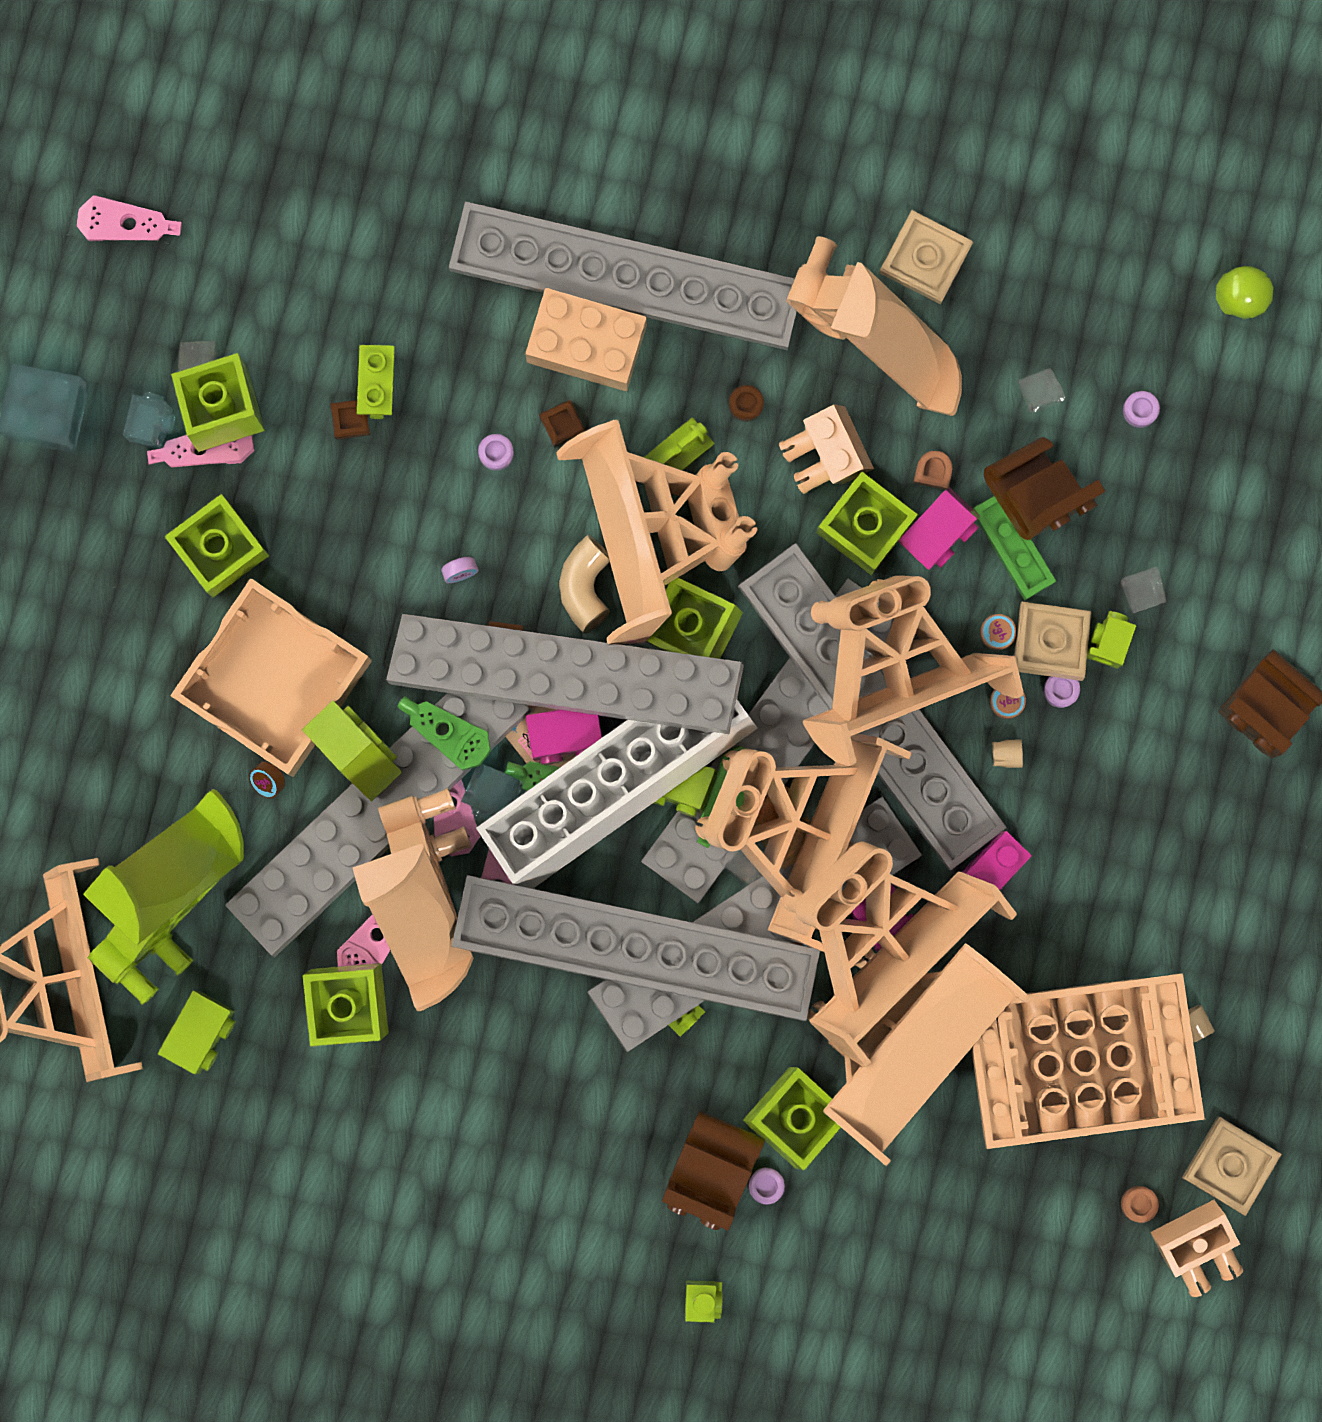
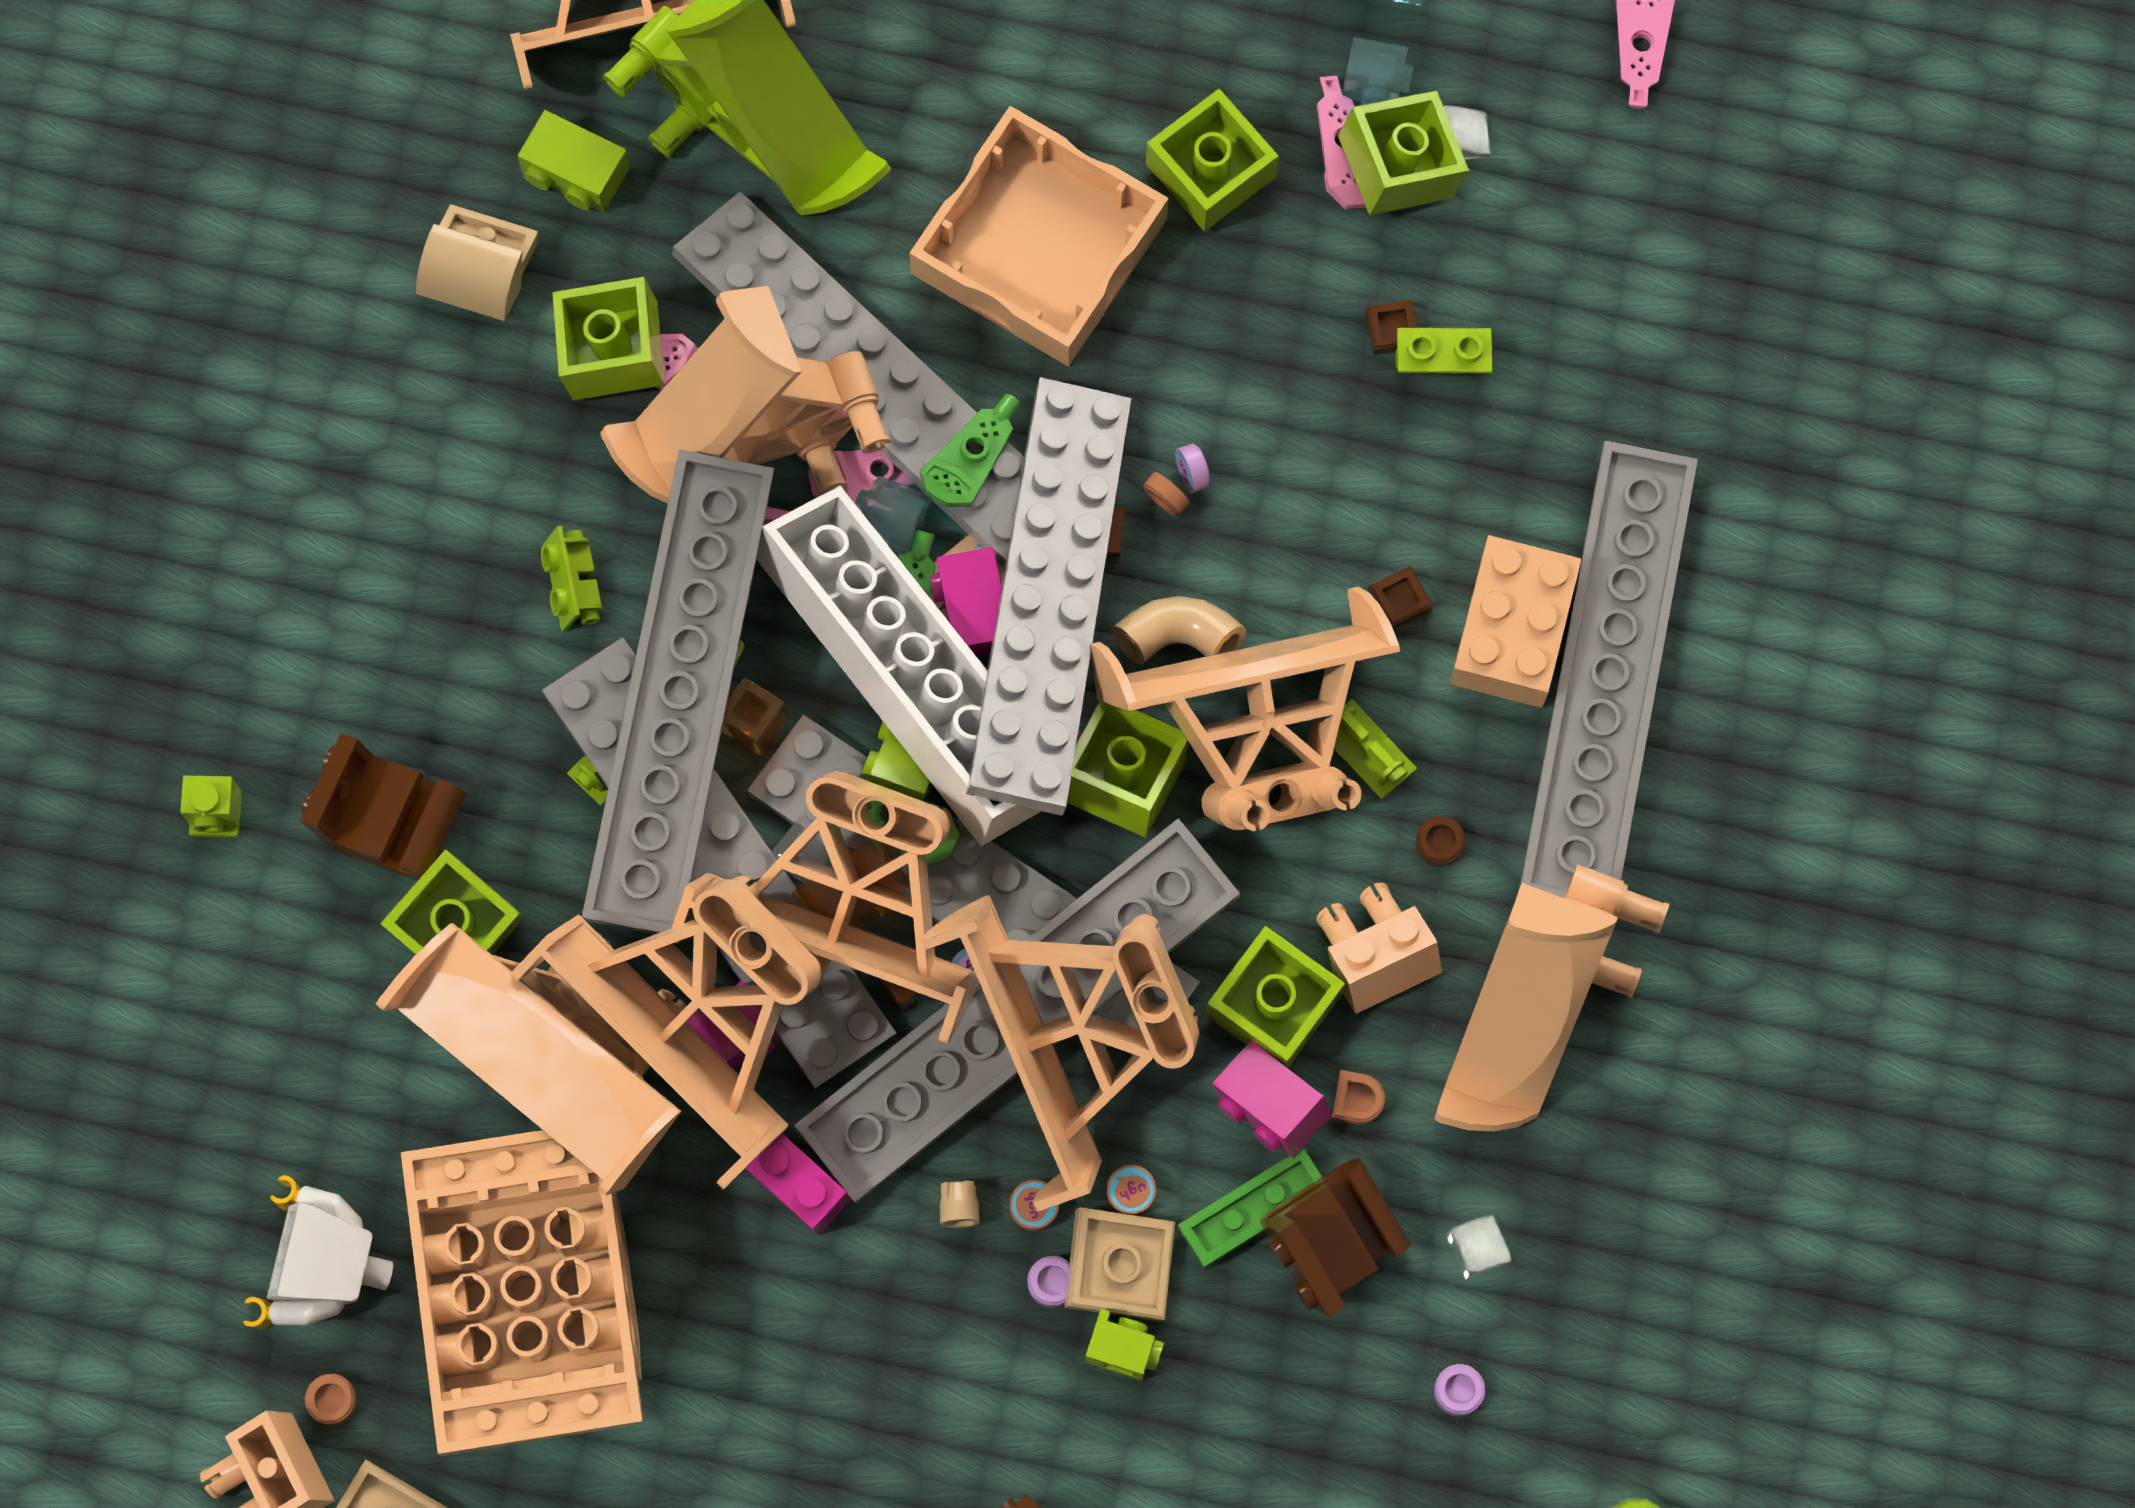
camera: 90 degrees right, 10 degrees down
reddish brown tile [249,762,285,799] -> none
lime brick [302,700,402,802] -> none
lavender tile [478,434,514,471] -> none
lavender tile [748,1168,785,1204] -> none
tan tile [879,210,973,305] -> none
clear slope [1121,567,1166,614] -> none
tan hose [1188,1005,1215,1042] -> none
none -> white torso [243,1175,393,1329]
none -> tan brick [416,204,538,321]
none -> lime hinge [541,526,603,632]
none -> clear orange brick [721,677,788,757]
none -> nougat tile [1143,472,1190,516]

